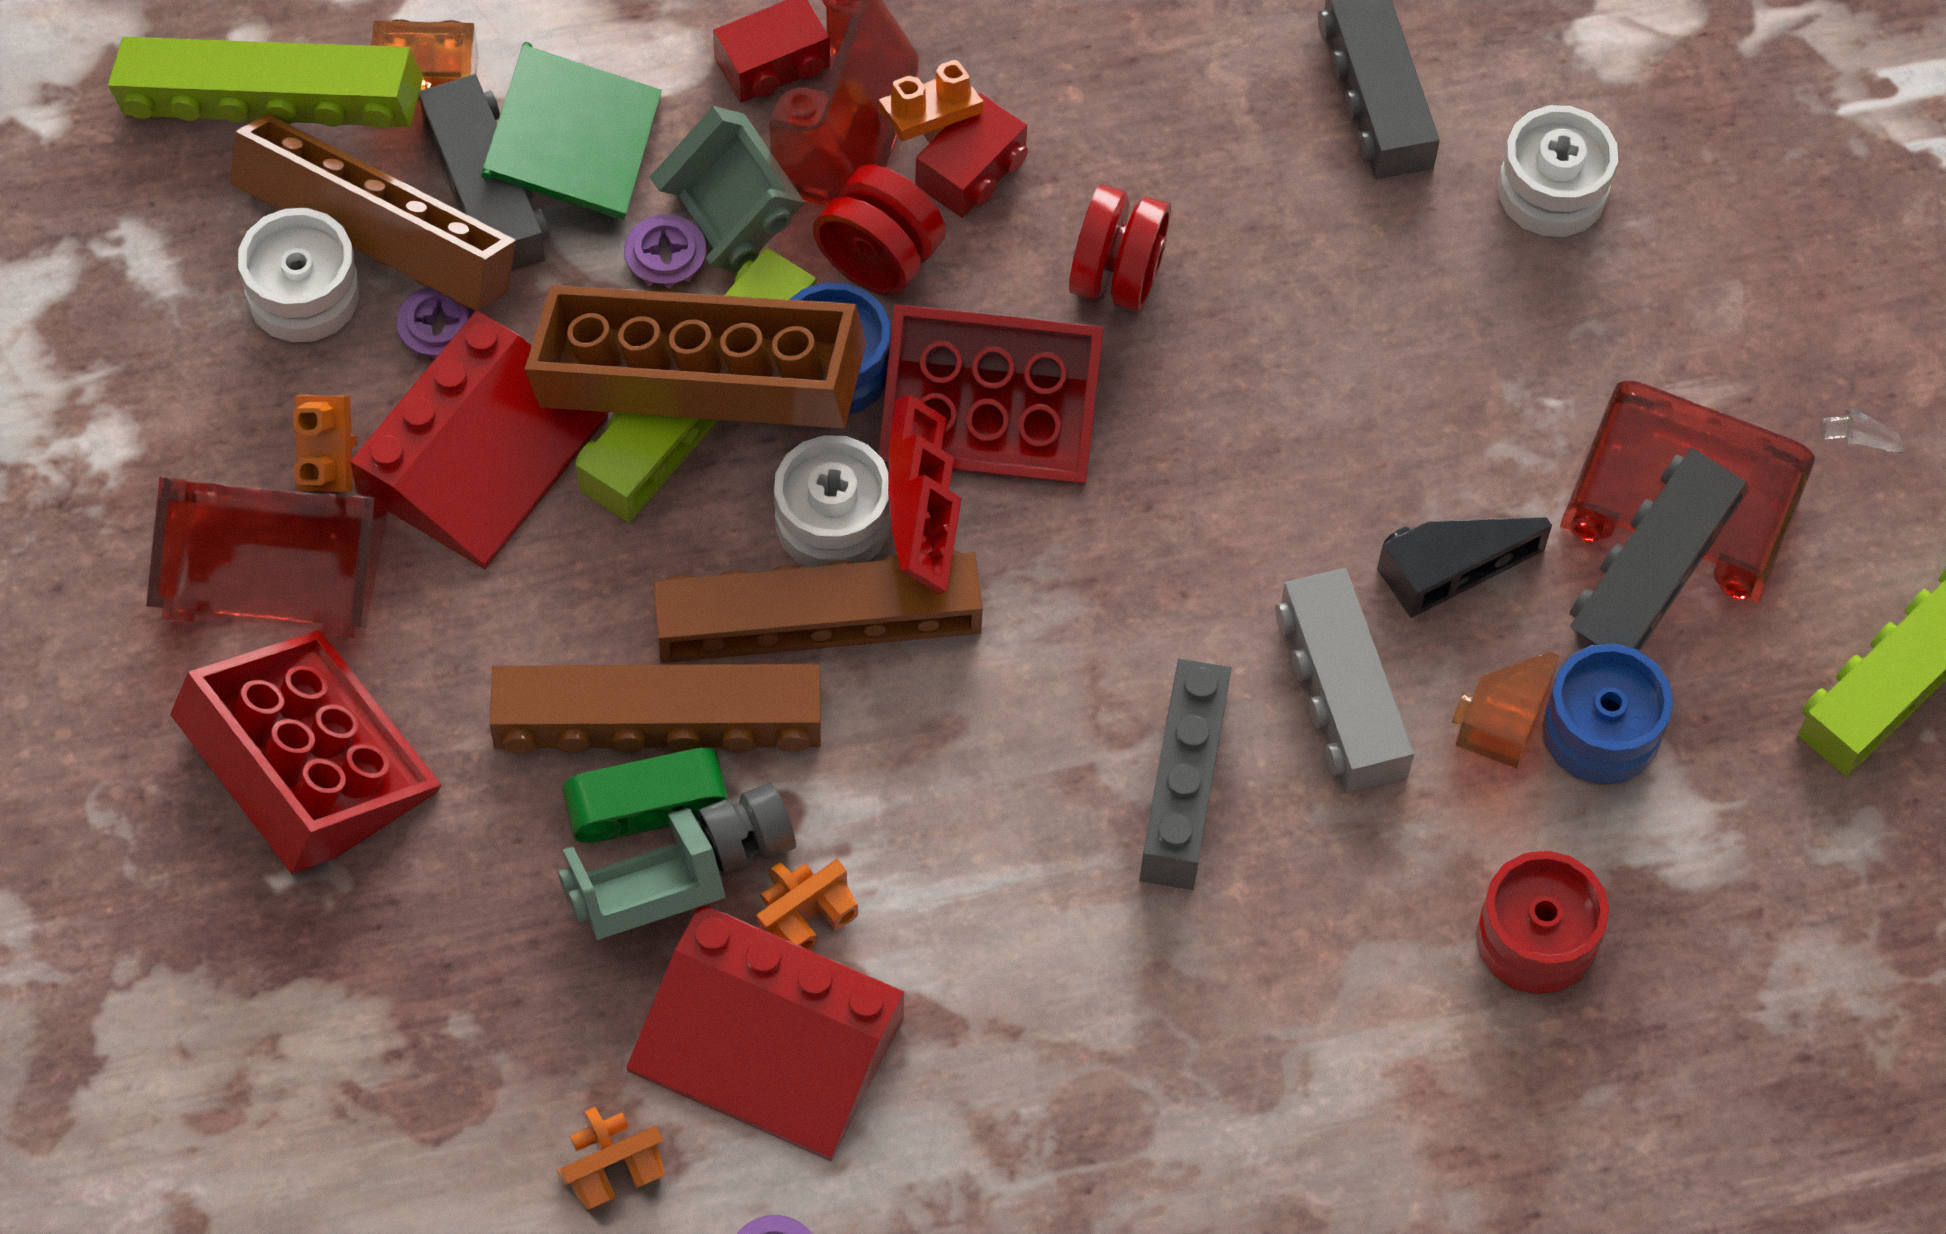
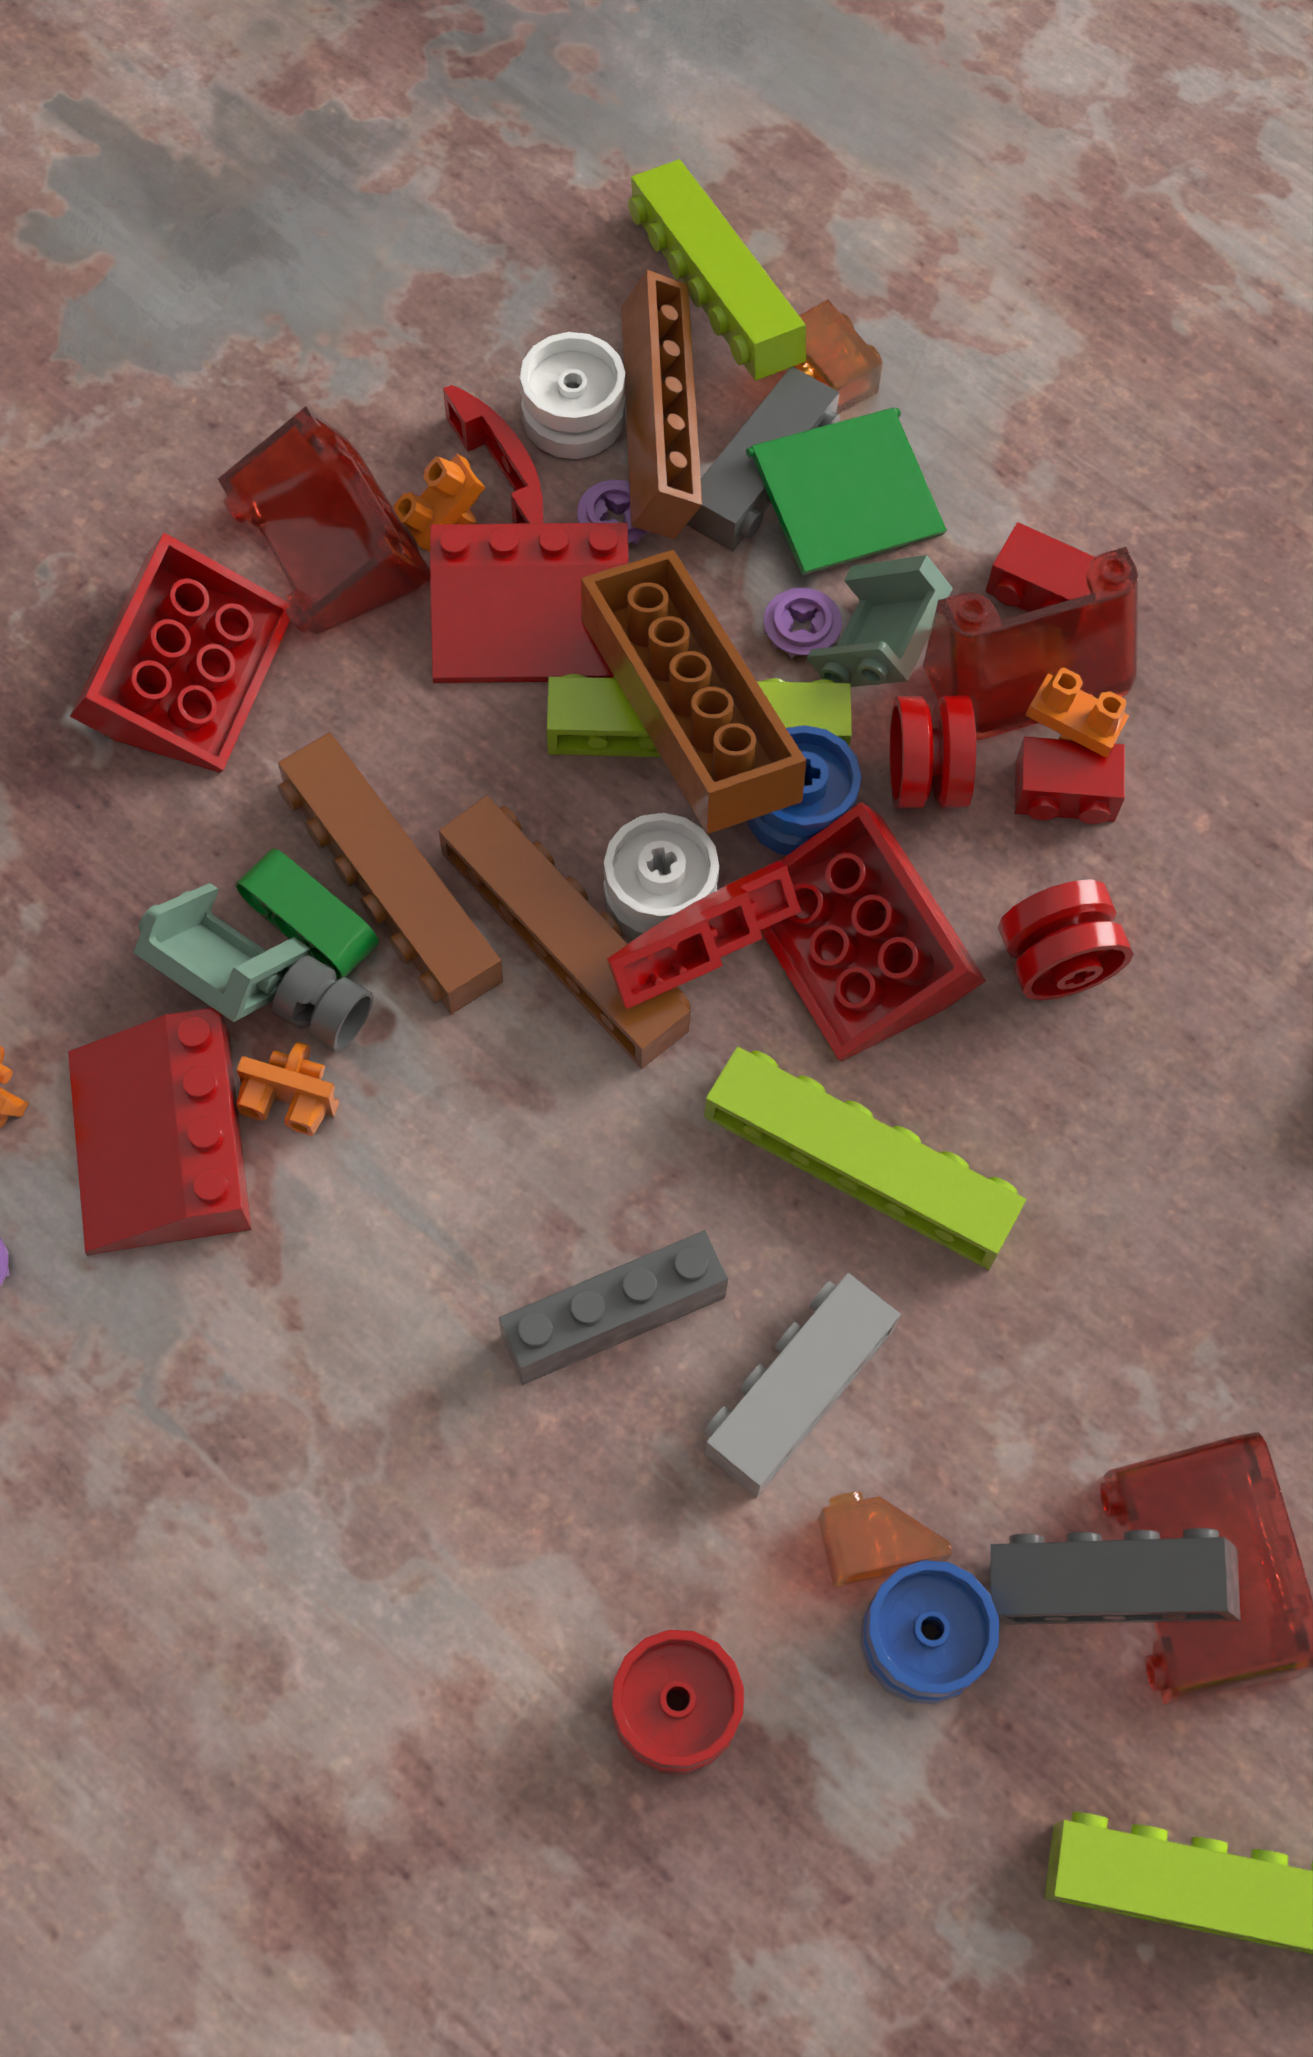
camera: 55 degrees right, 5 degrees up
black slope [1377,517,1552,618] -> none
none -> red slope [443,385,544,524]
none -> lime brick [704,1046,1027,1270]

